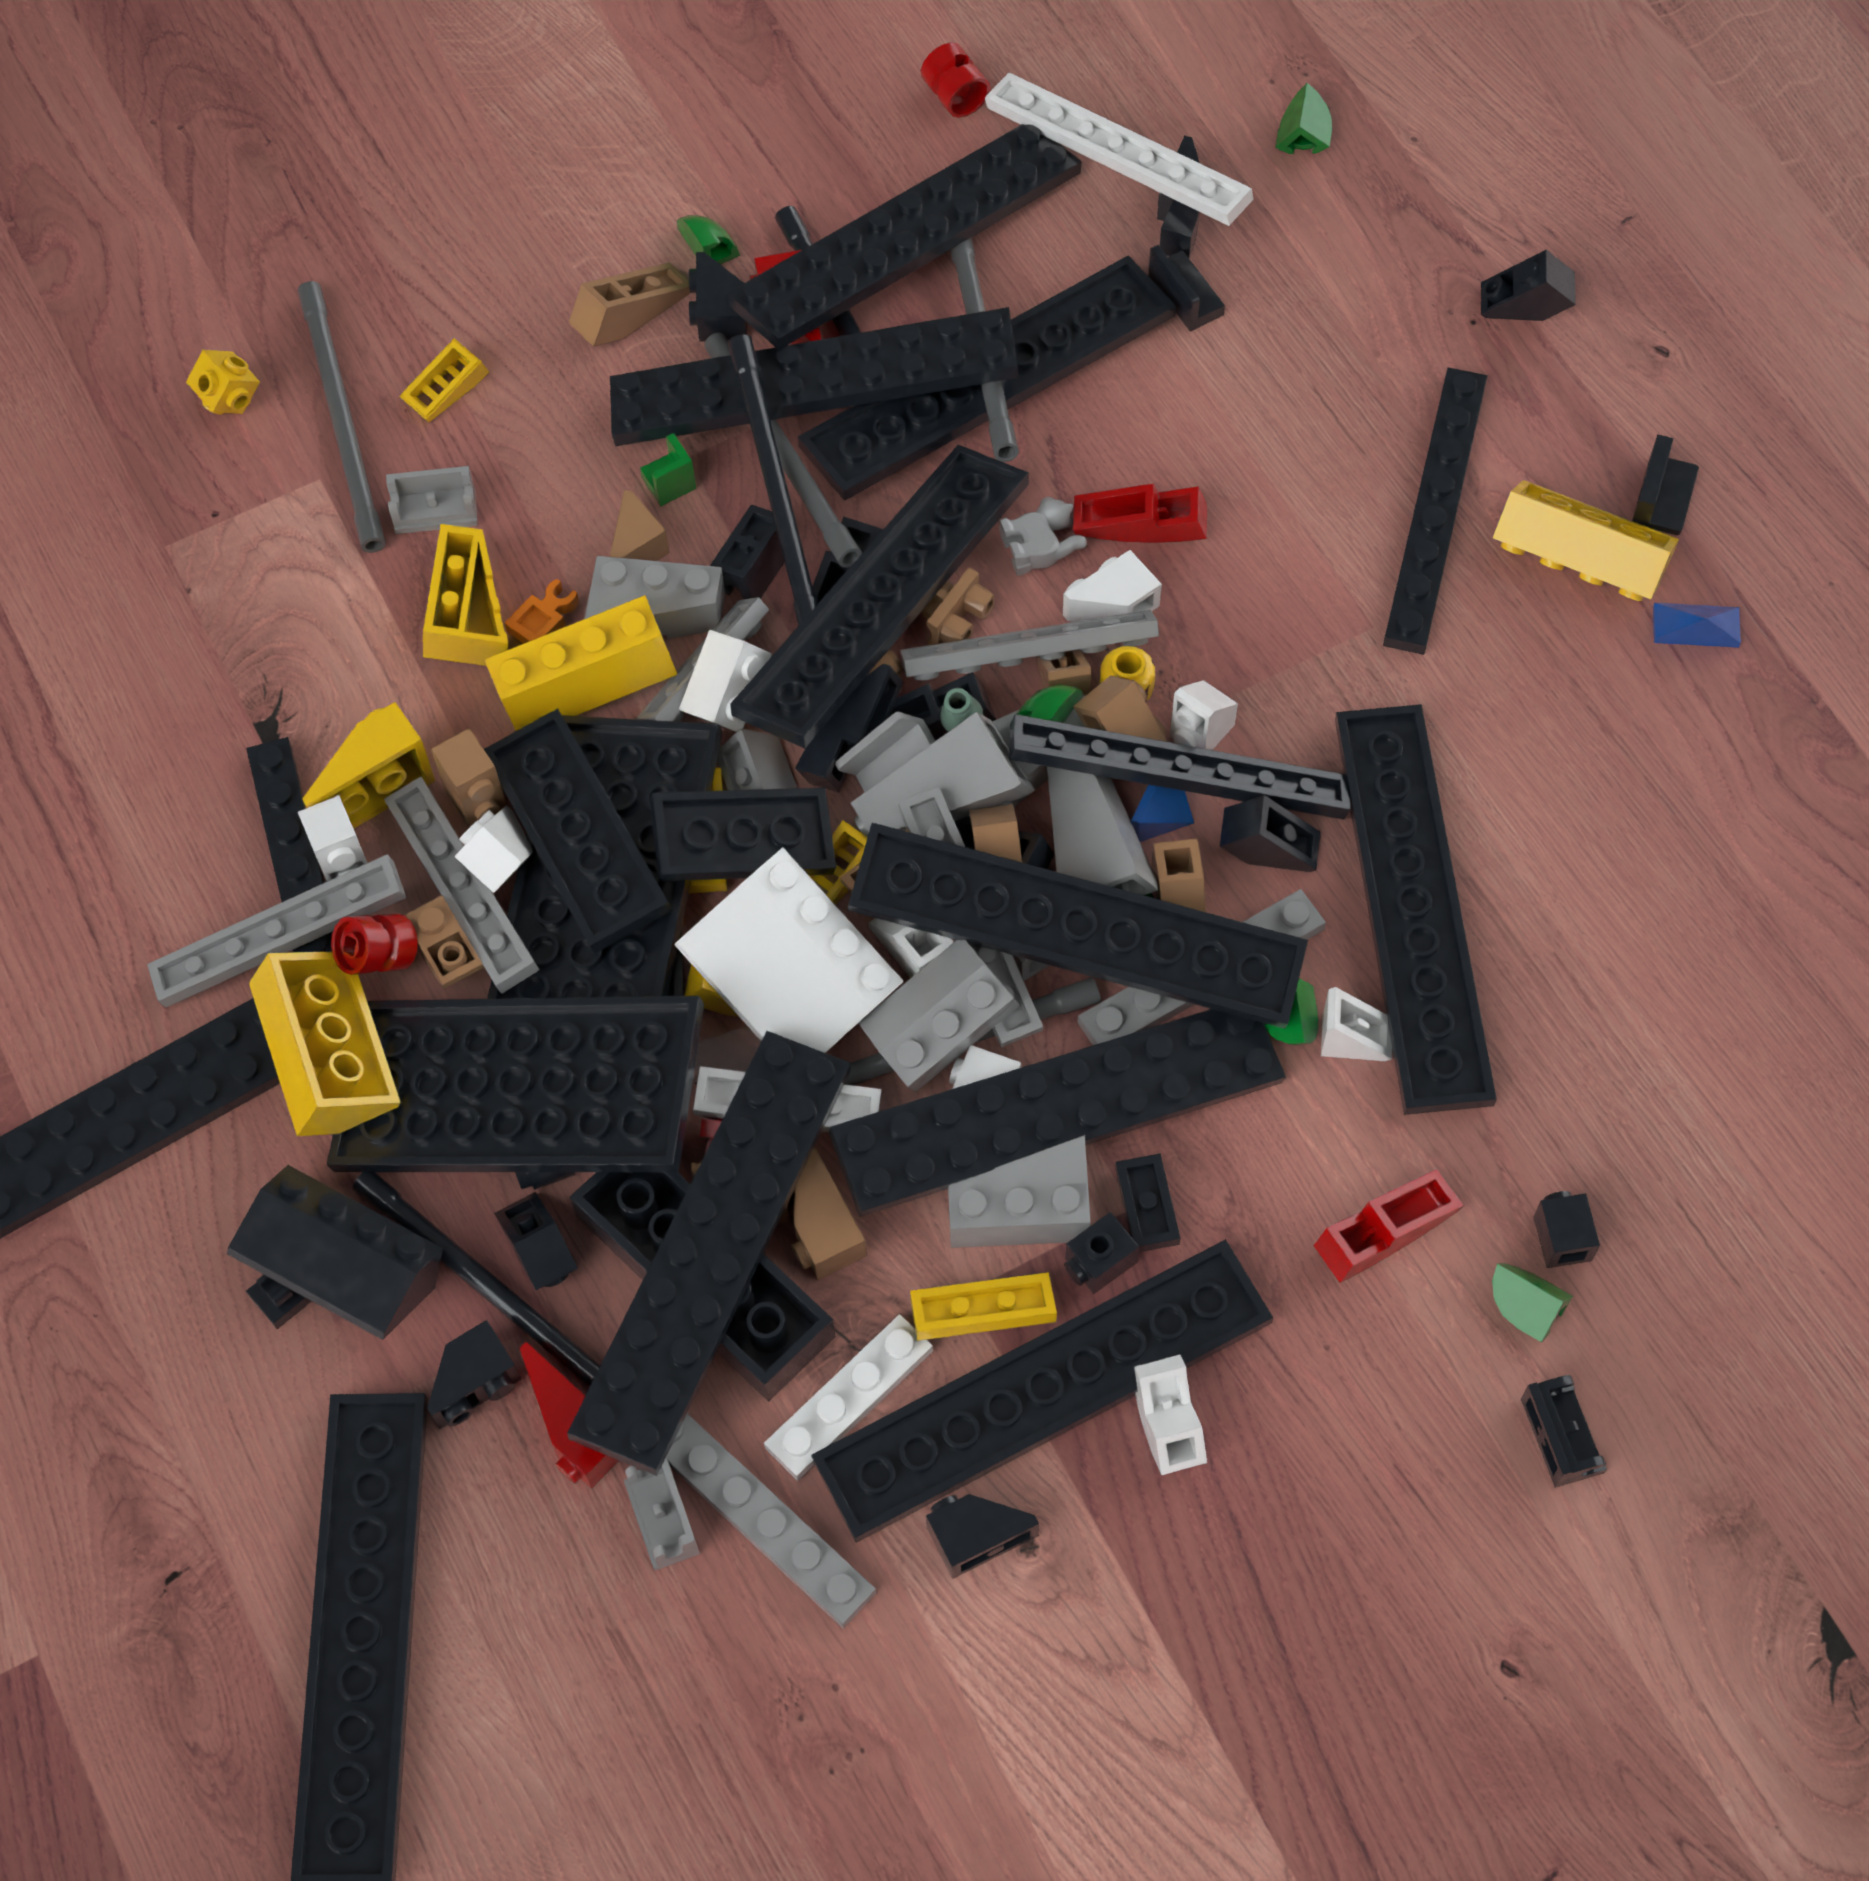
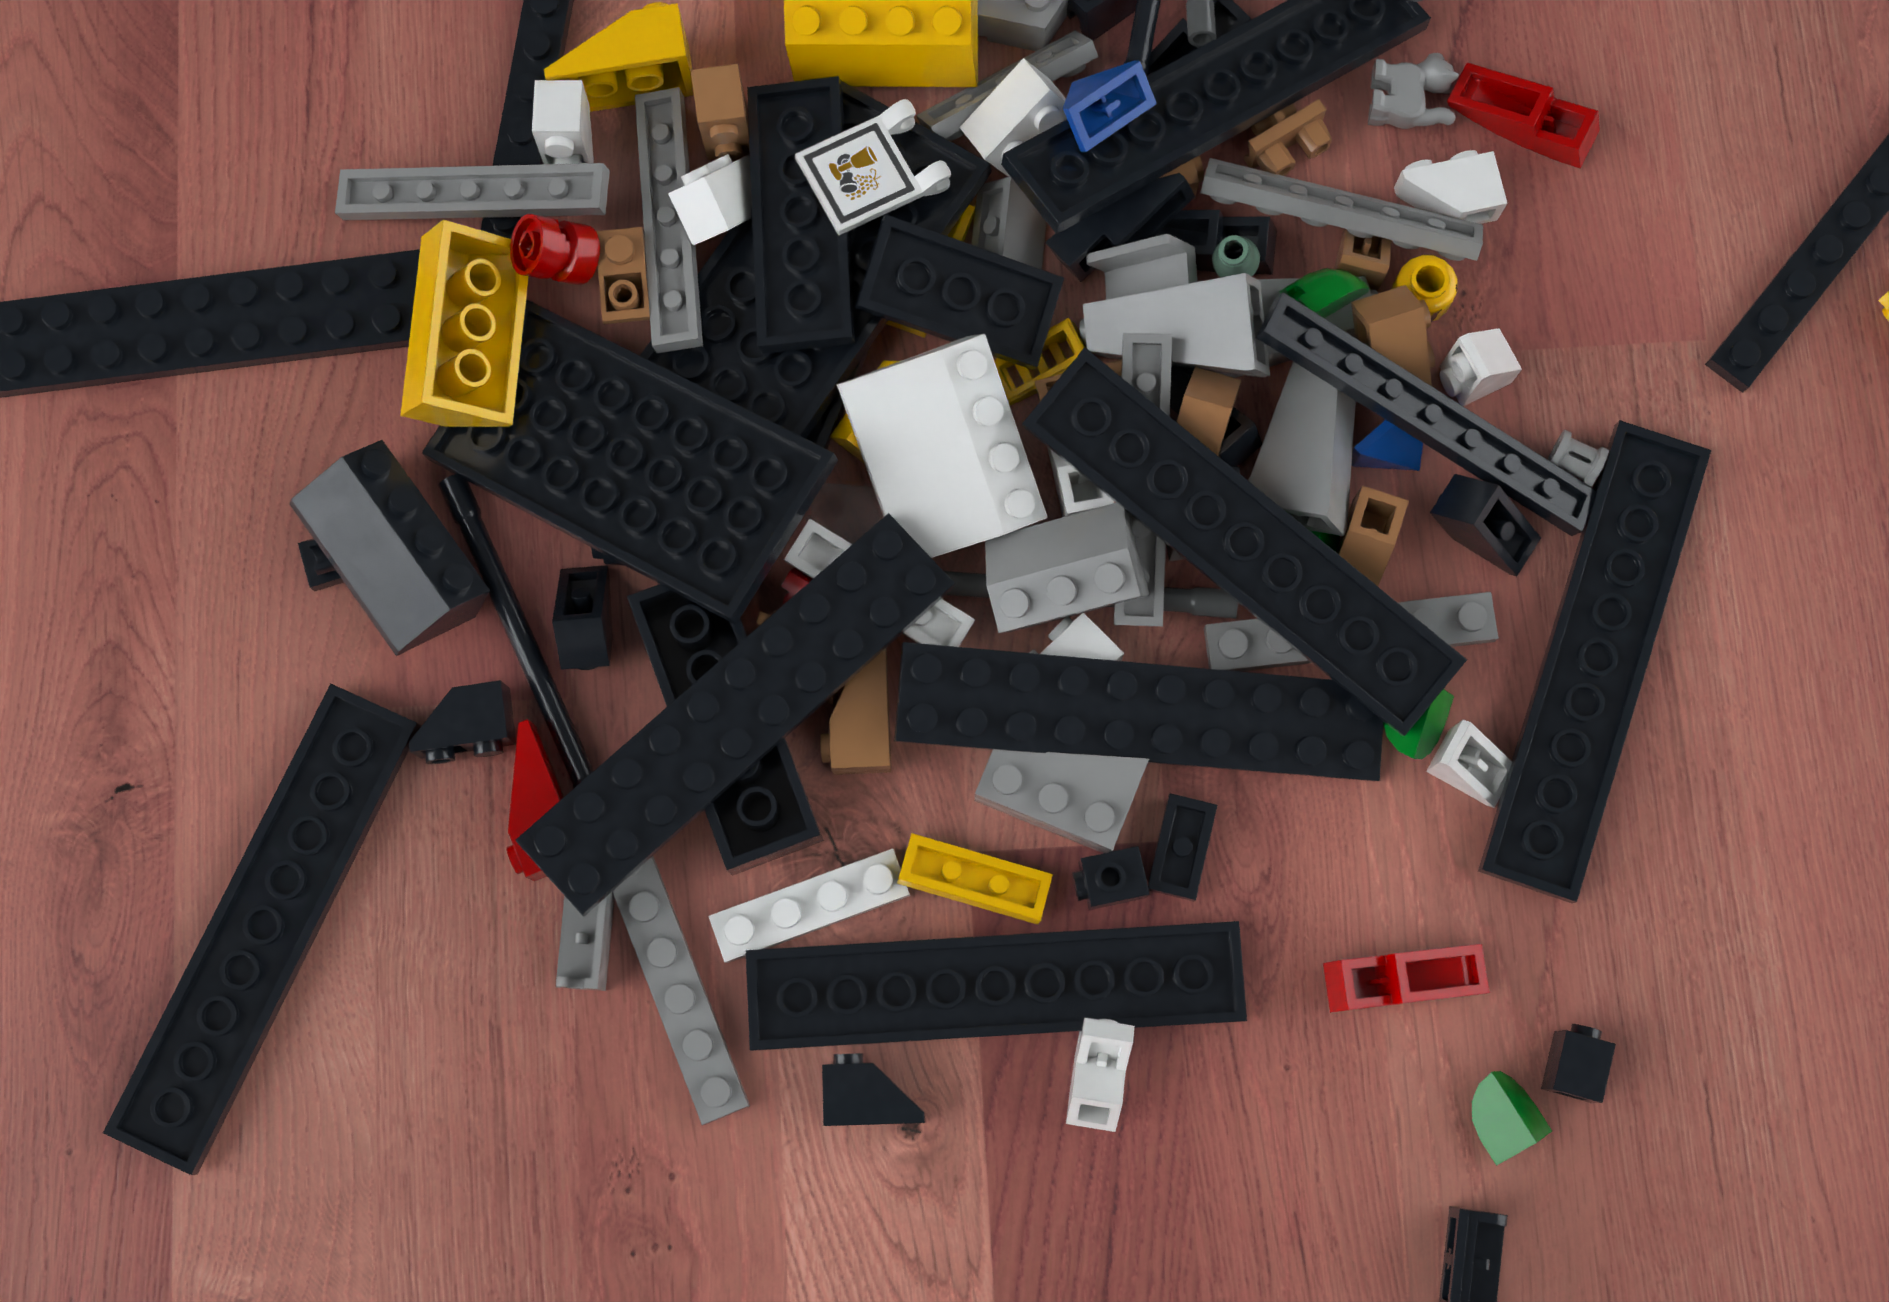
camera: 25 degrees right, 15 degrees up
none -> white flag [795,99,951,236]
none -> blue slope [1063,60,1157,152]
none -> light grey bush [1548,429,1609,487]

